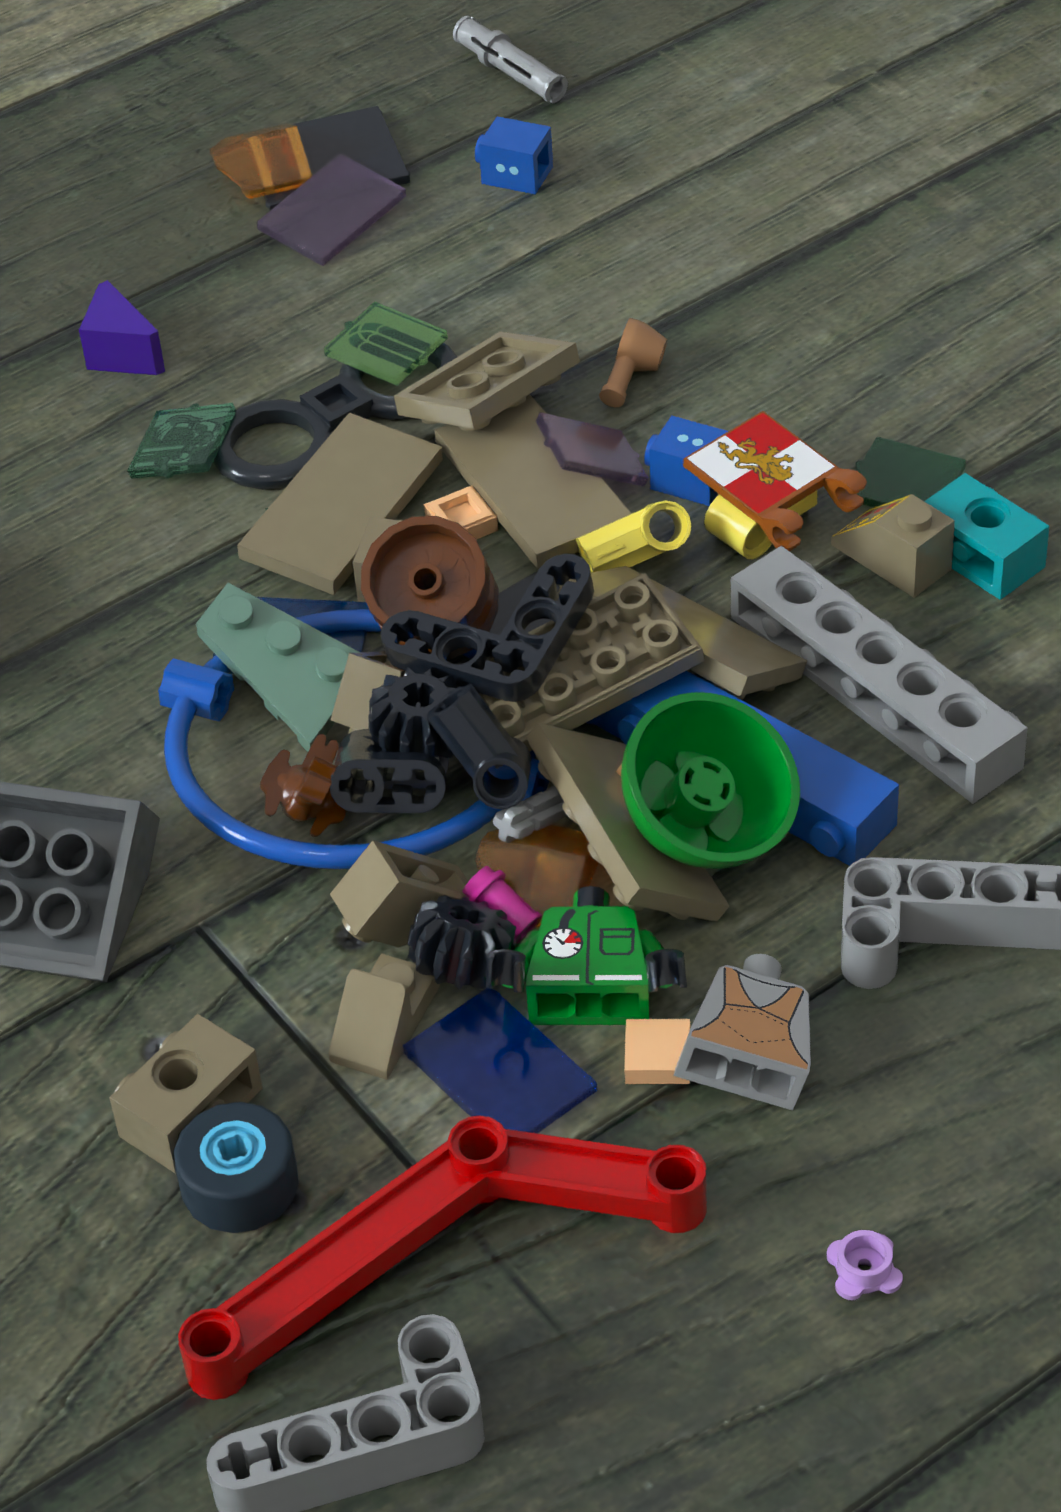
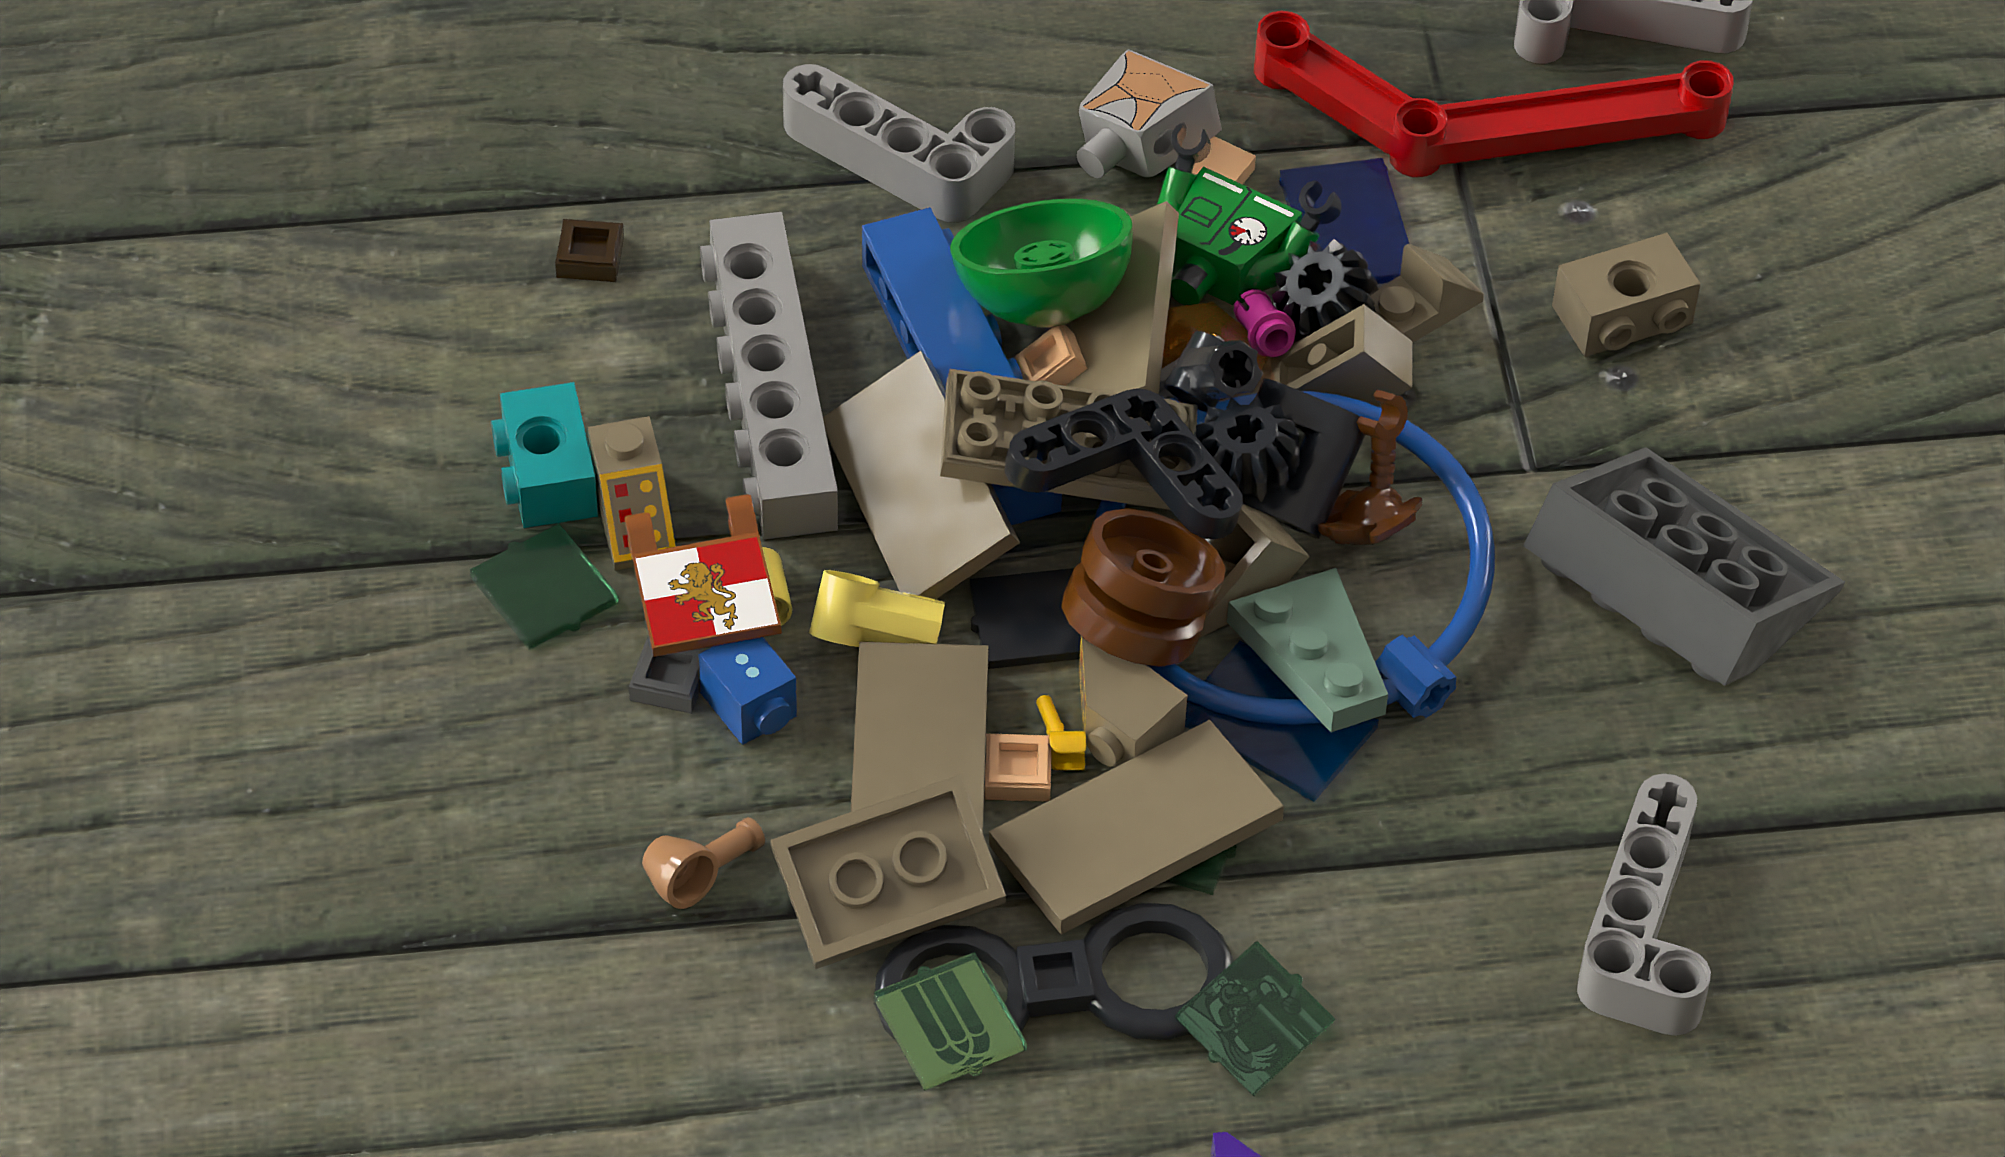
camera: 155 degrees left, 5 degrees up
black wheel [174,1102,299,1233] -> none
clear purple piece [536,412,649,487] -> none

